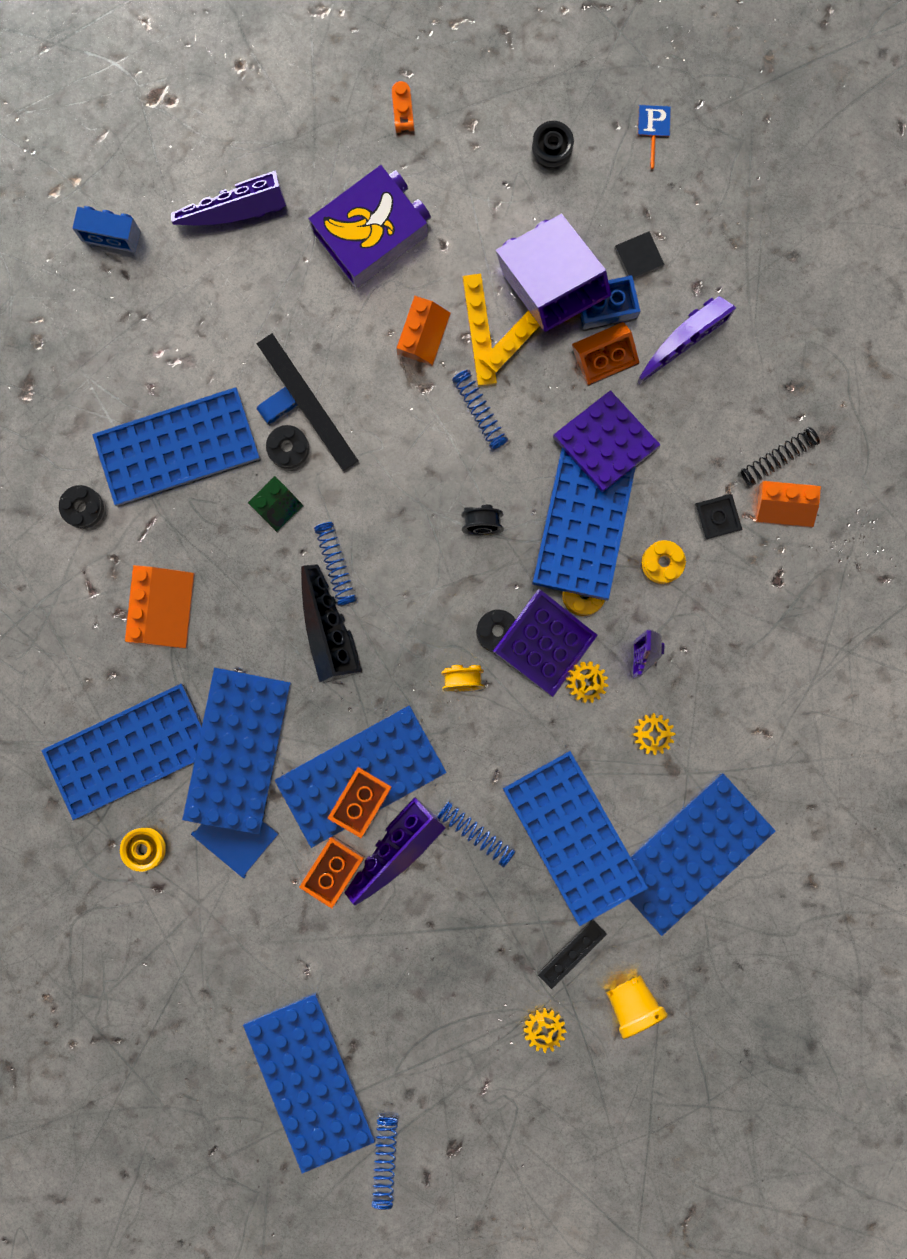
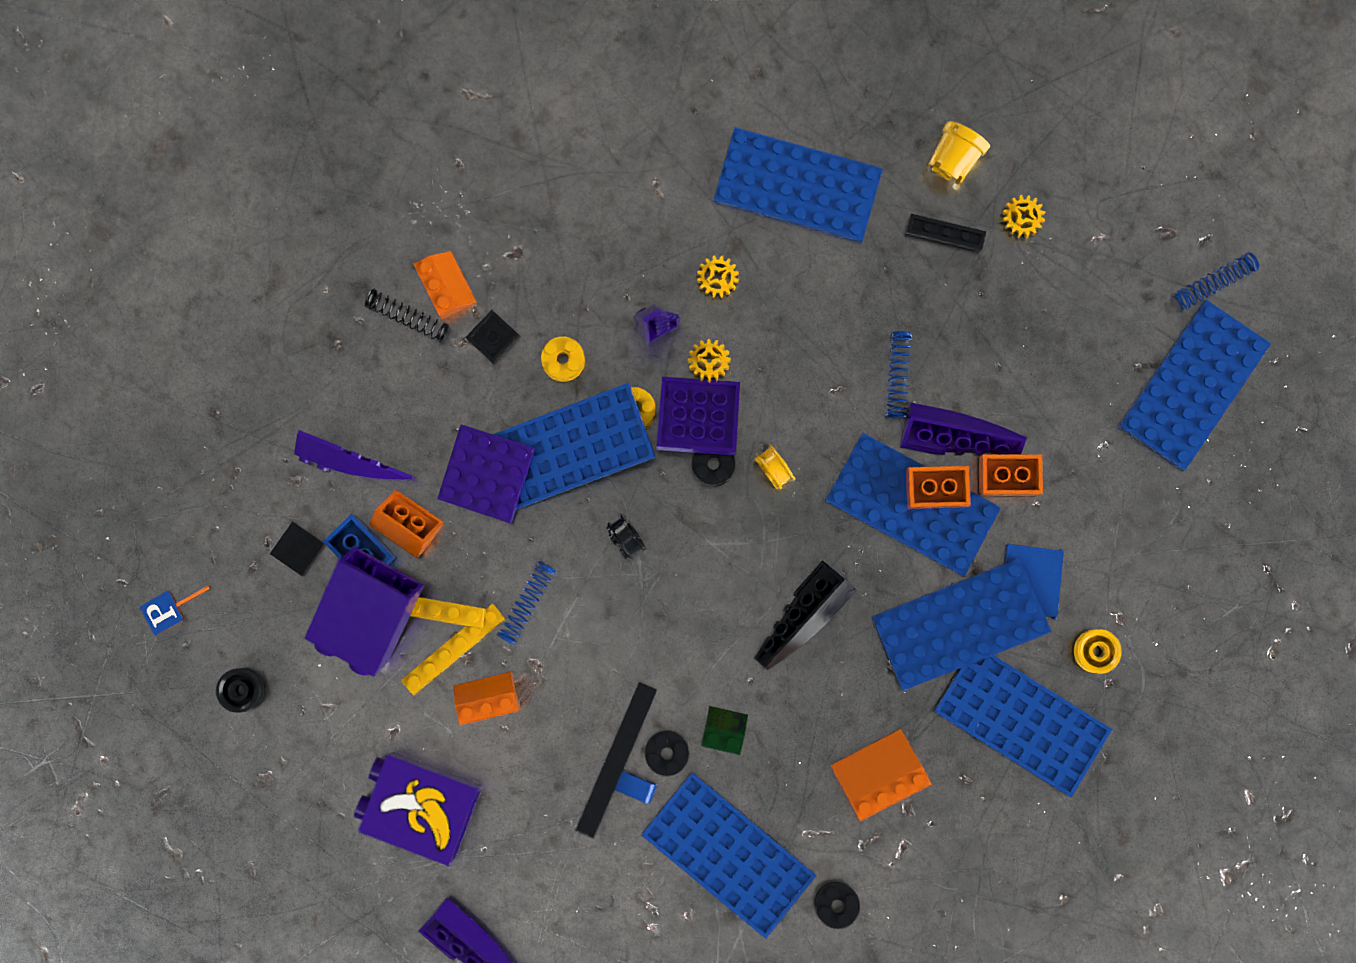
camera: 125 degrees left, 0 degrees up
blue piece [314,522,357,606] -> none
orange plate [392,81,414,133] -> none
blue plate [503,751,648,927] -> none

